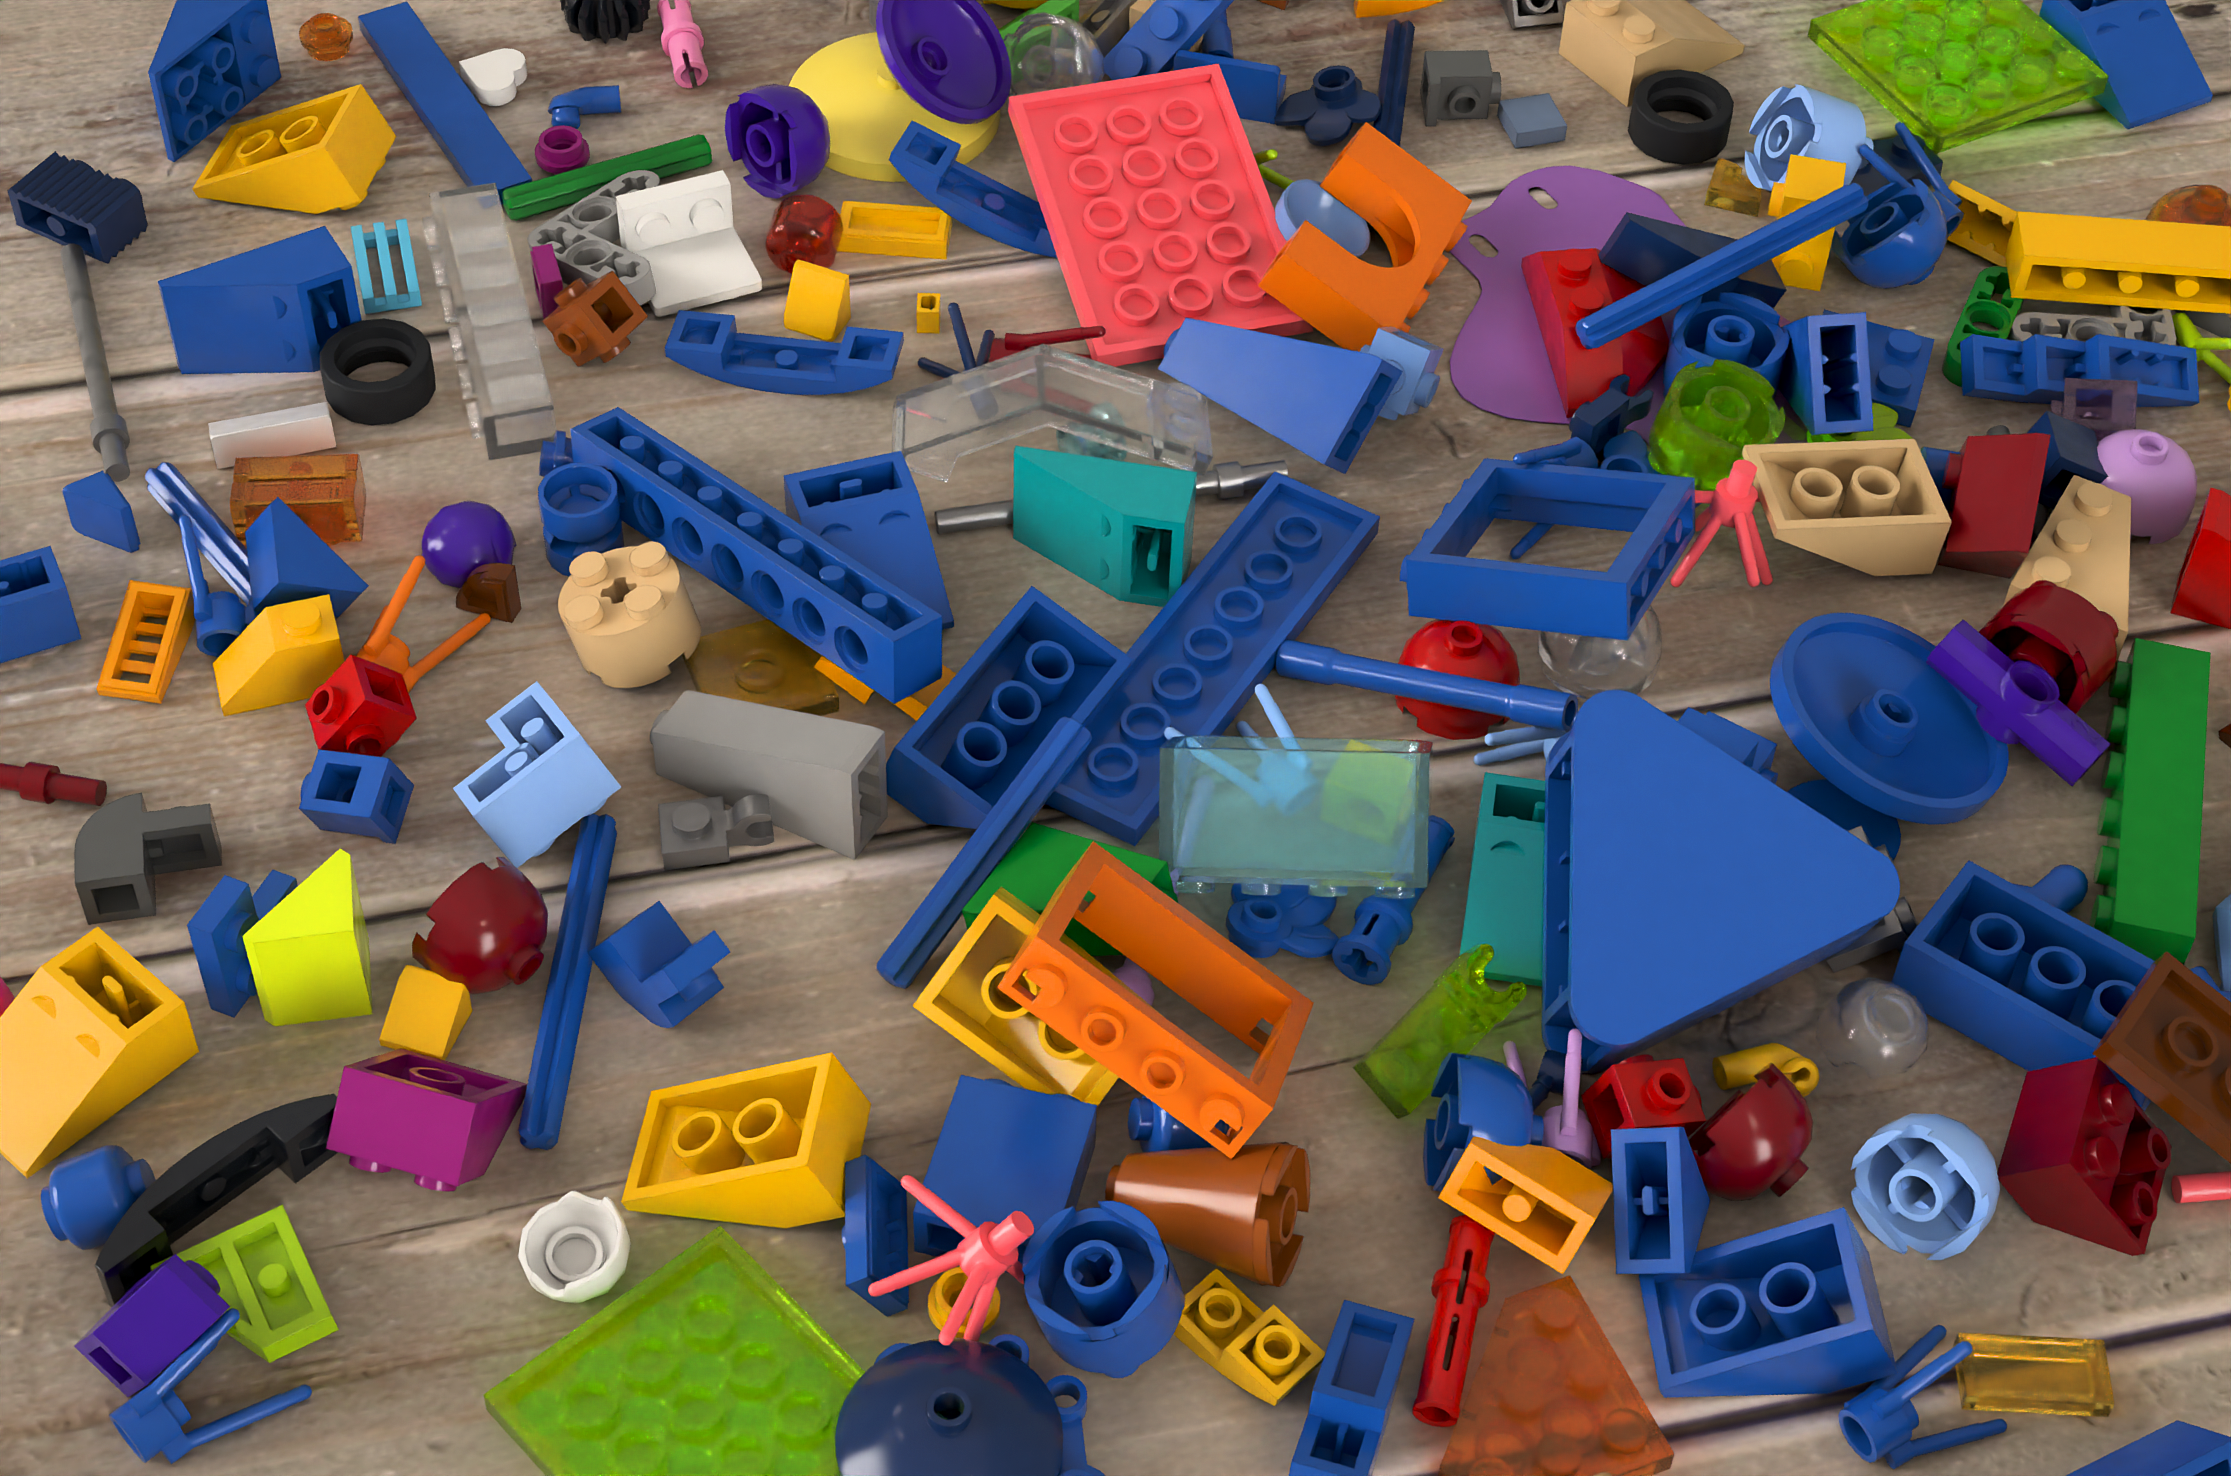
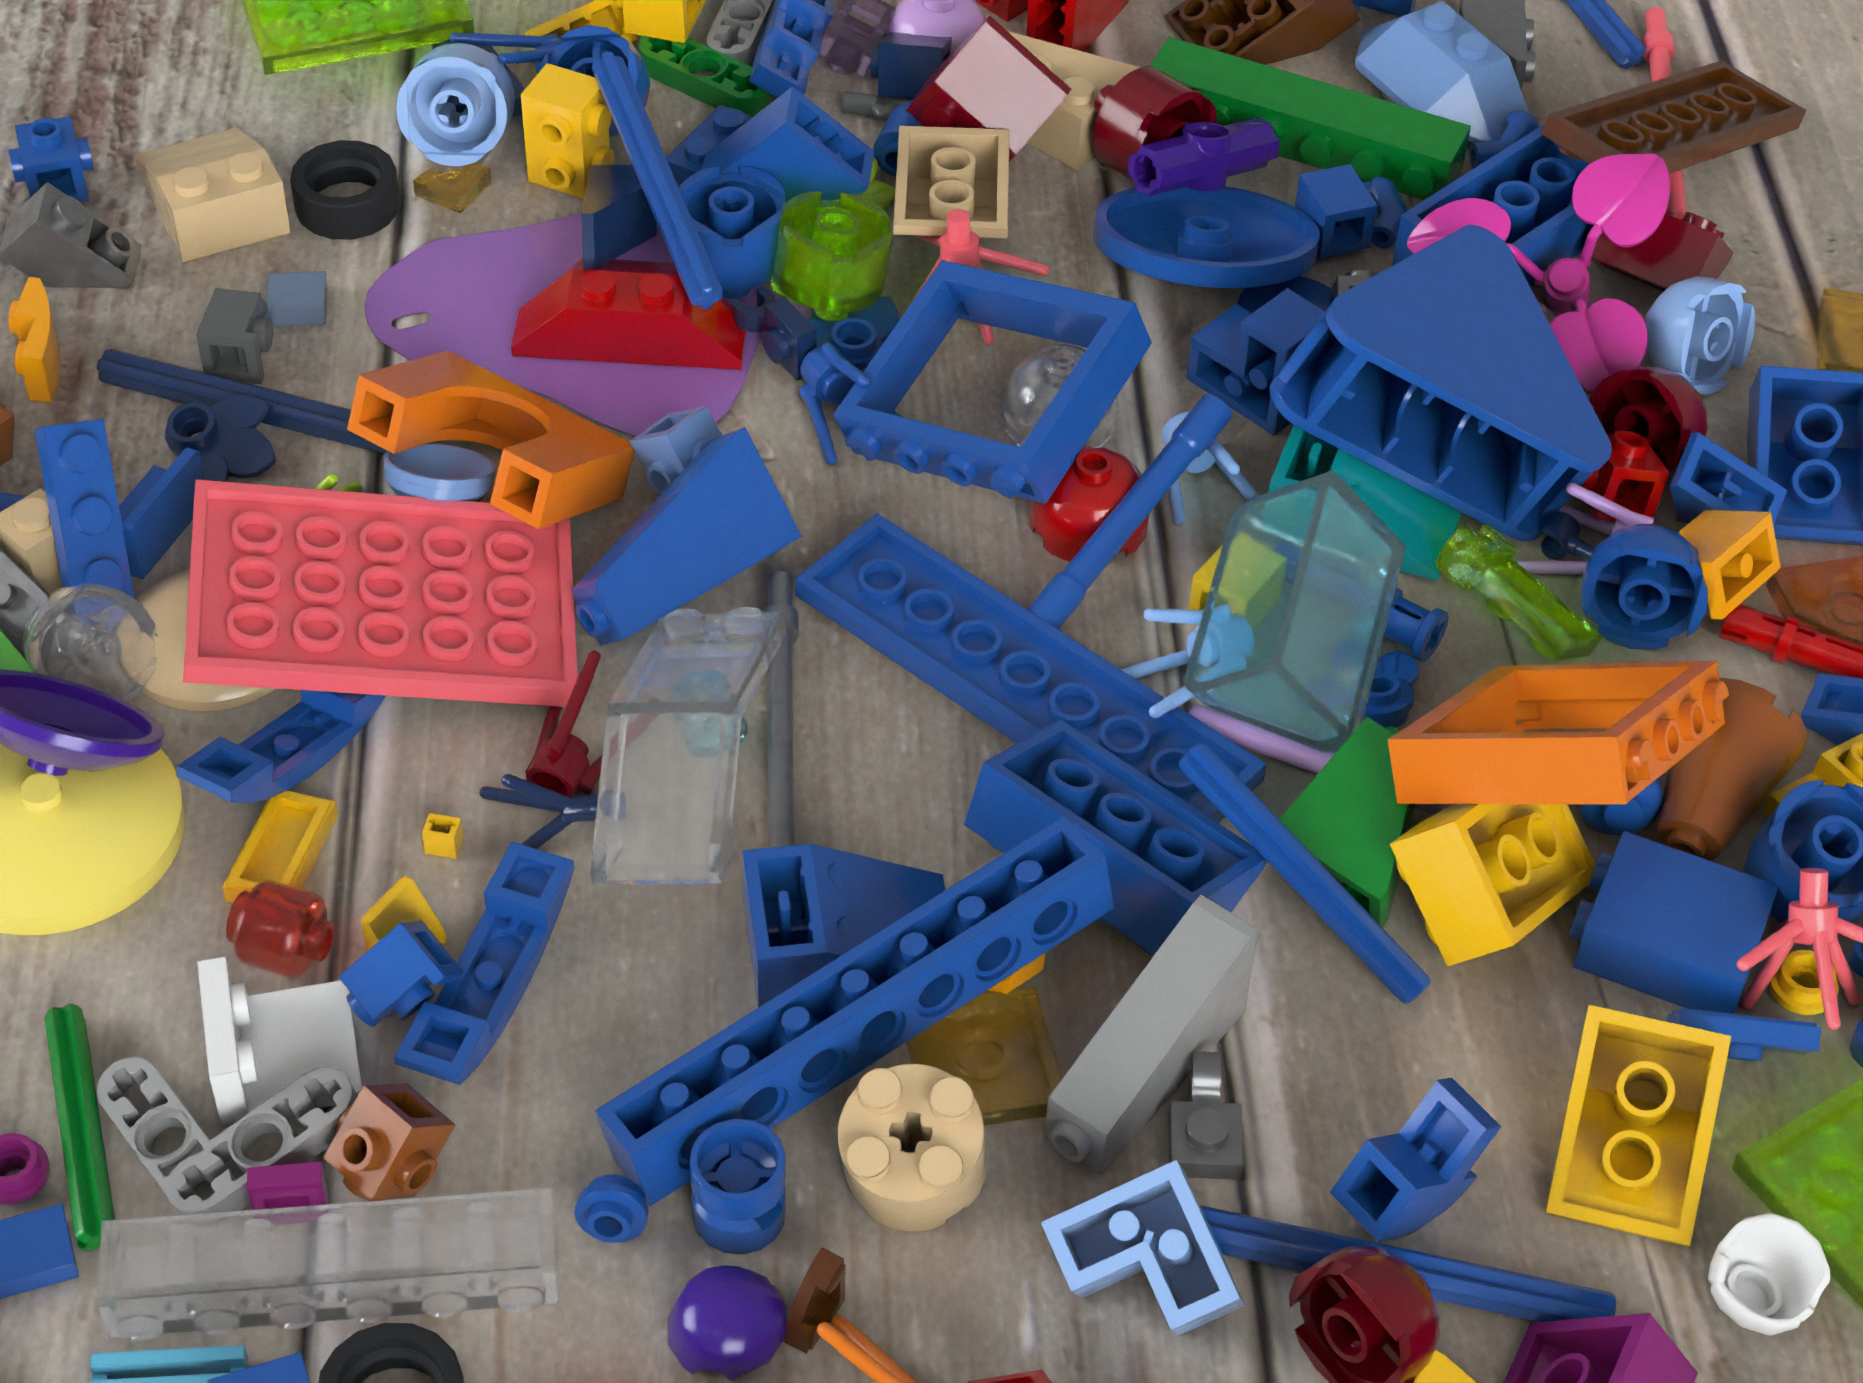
camera: 80 degrees left, 0 degrees up
dark purple cylinder [725,84,830,199] -> none
teal slope [1013,446,1197,607] -> none
none -> blue brick [339,920,464,1027]
none -> blue brick [1295,164,1377,259]
none -> dark pink plant [1407,154,1670,394]

